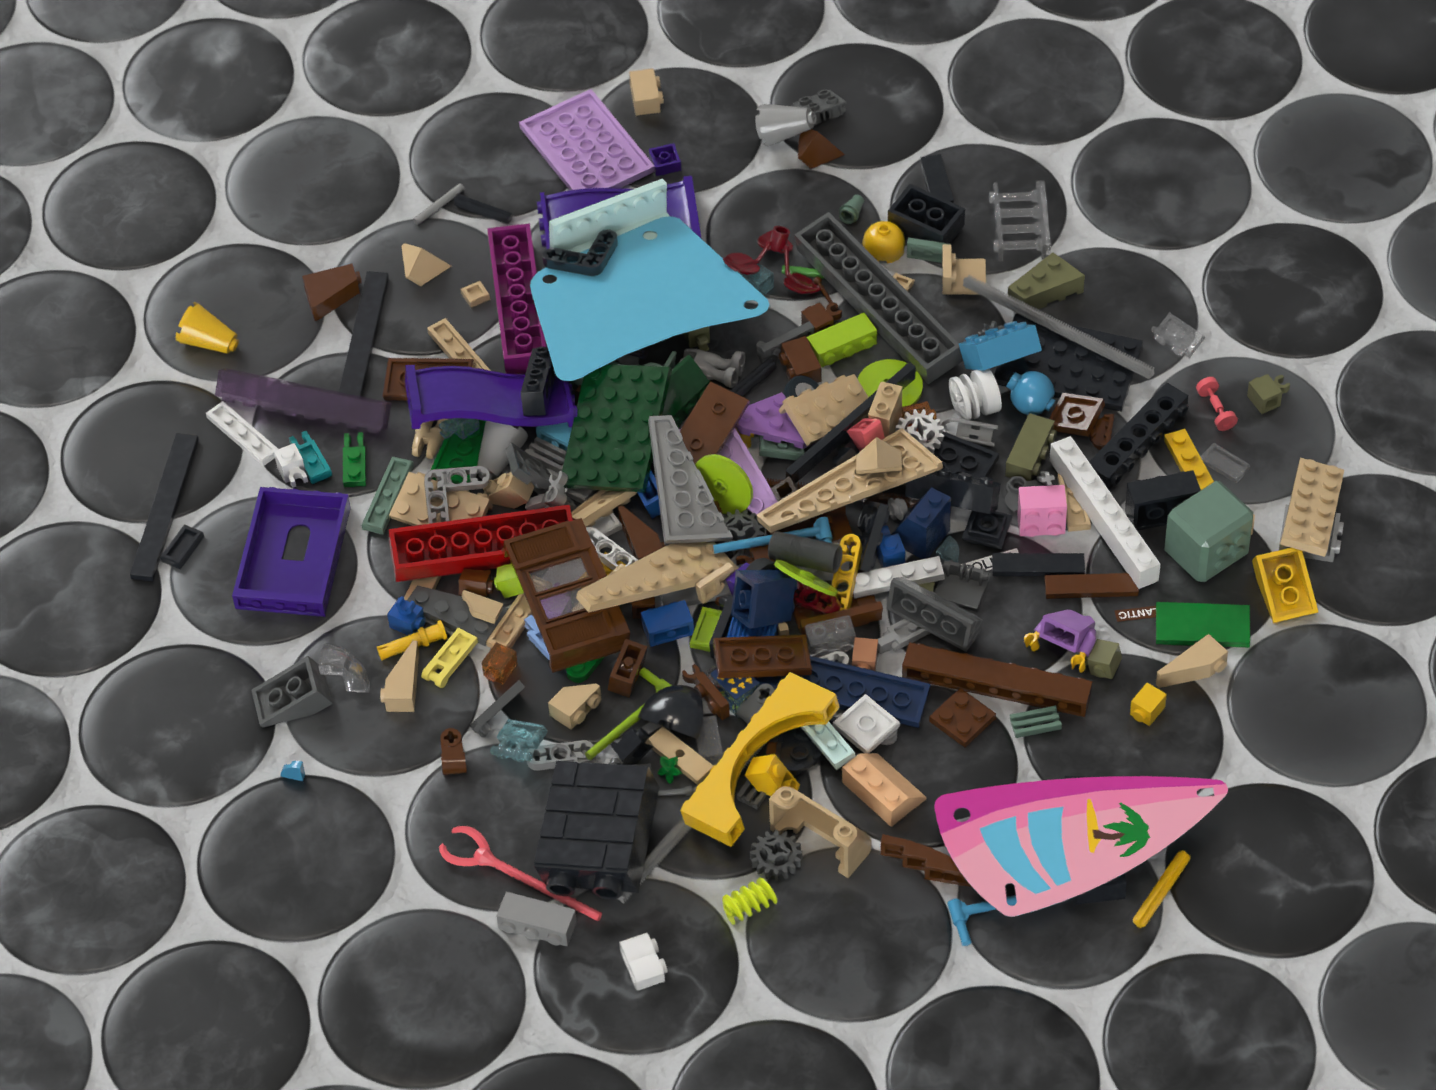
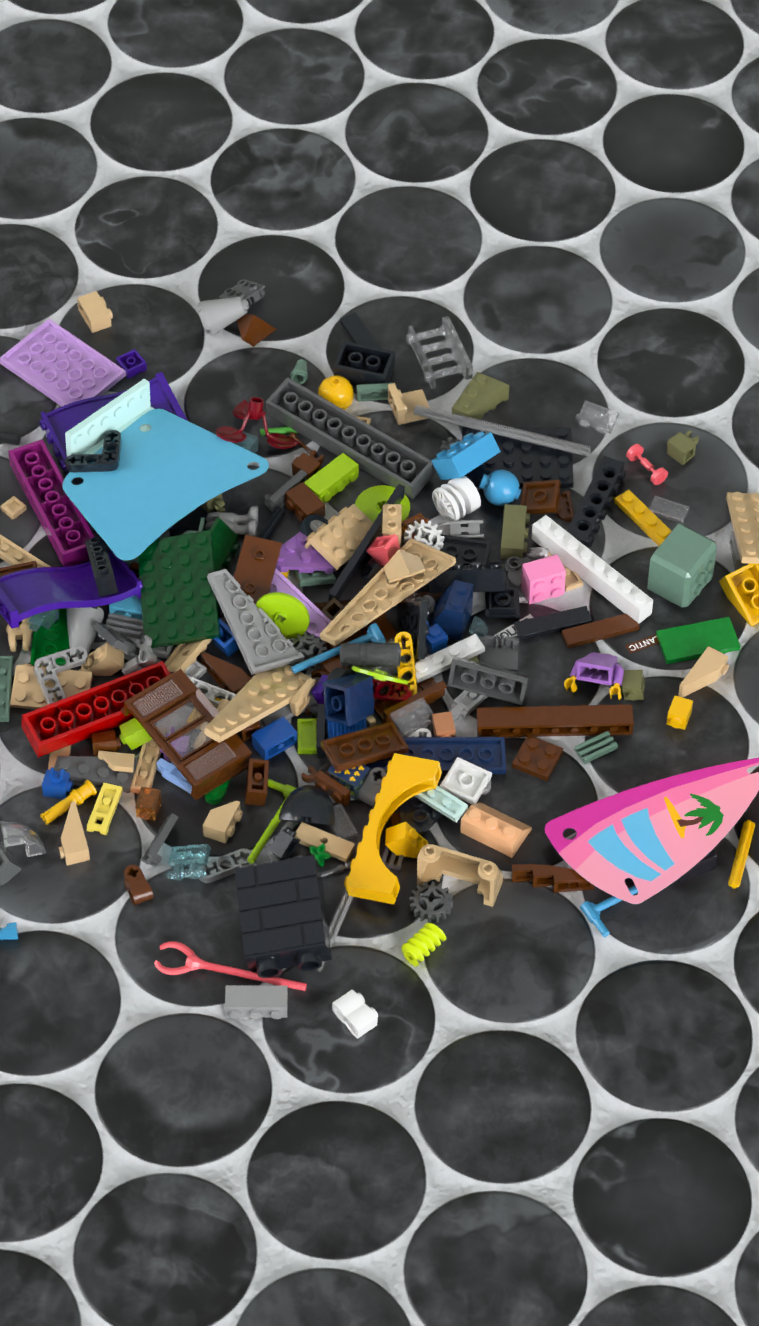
camera: 20 degrees left, 0 degrees up
black brick [1125,470,1201,531] -> none

